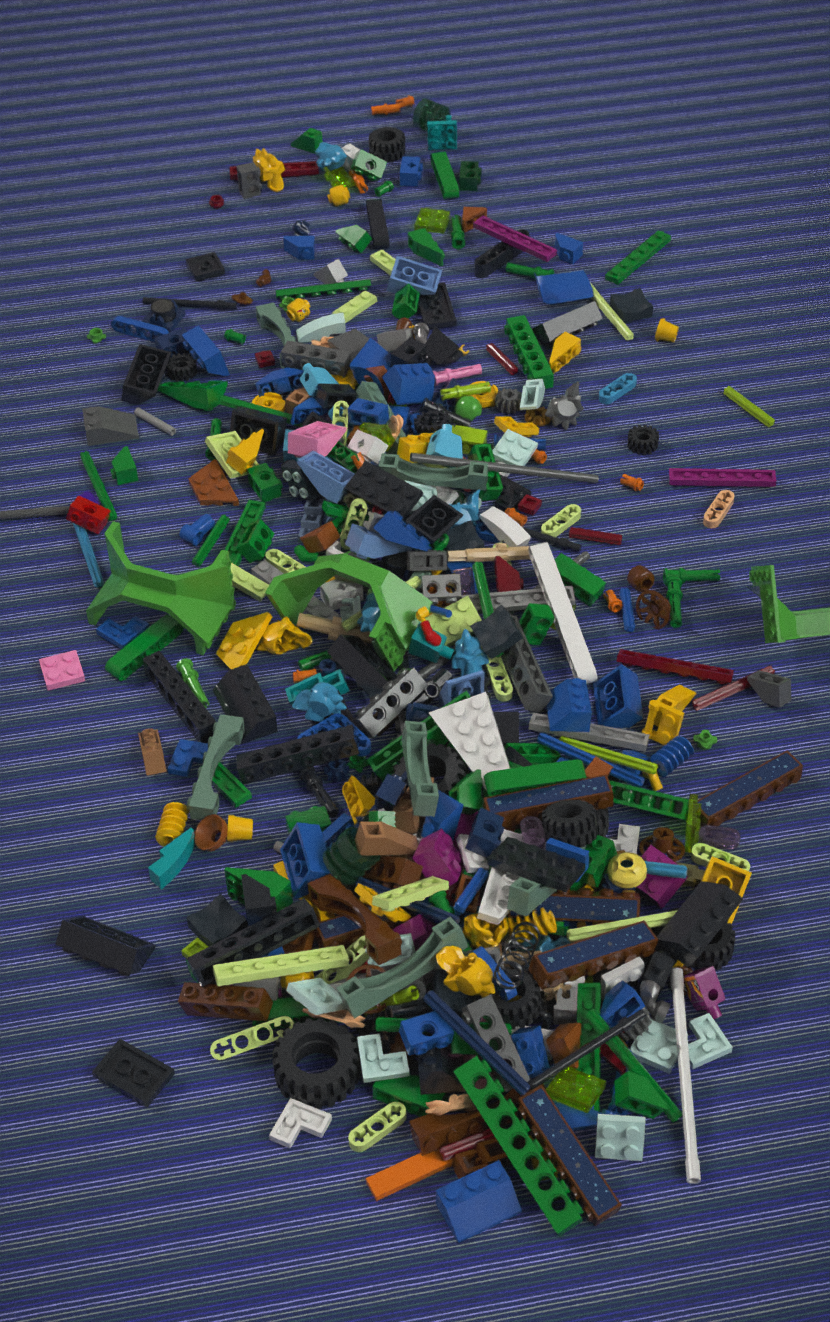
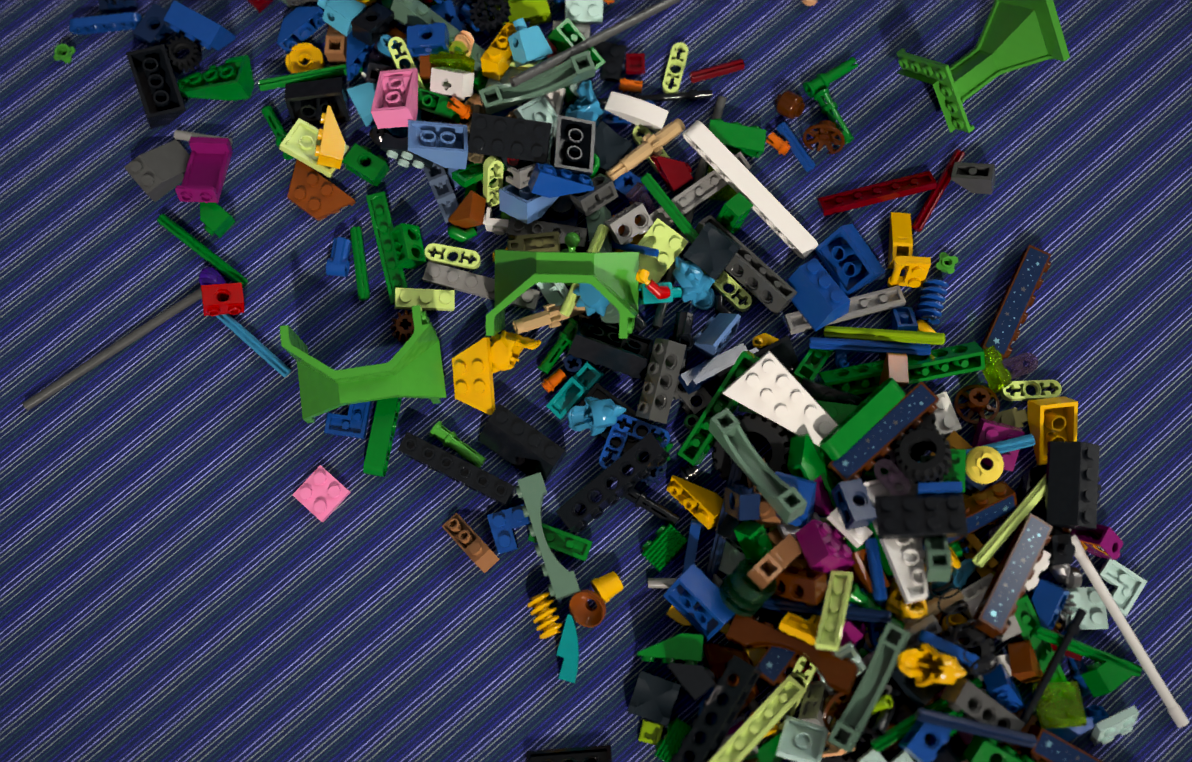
camera: 25 degrees left, 30 degrees up
none -> magenta panel [175,137,233,203]

